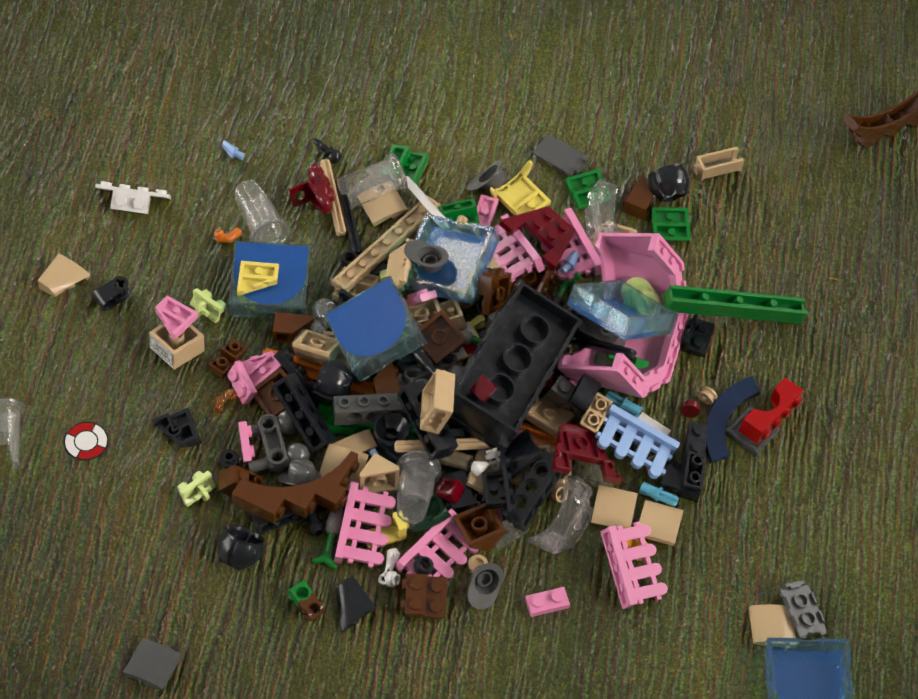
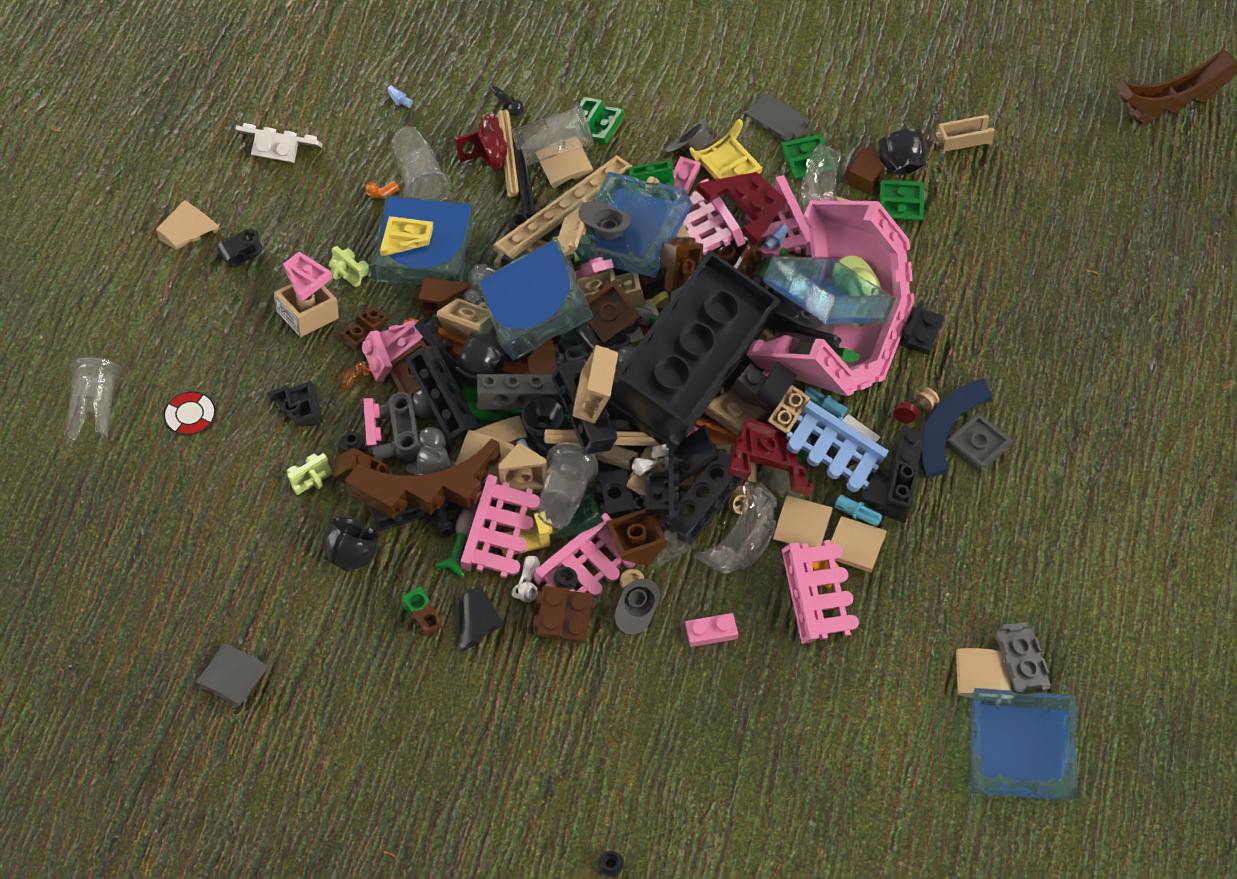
camera: 10 degrees right, 0 degrees up
white tile [402,176,452,230] -> none
dark red slope [435,478,465,504] -> none
dark red slope [470,374,498,402] -> none
green tile [662,285,808,324] -> none
red arch [739,377,804,444] -> none

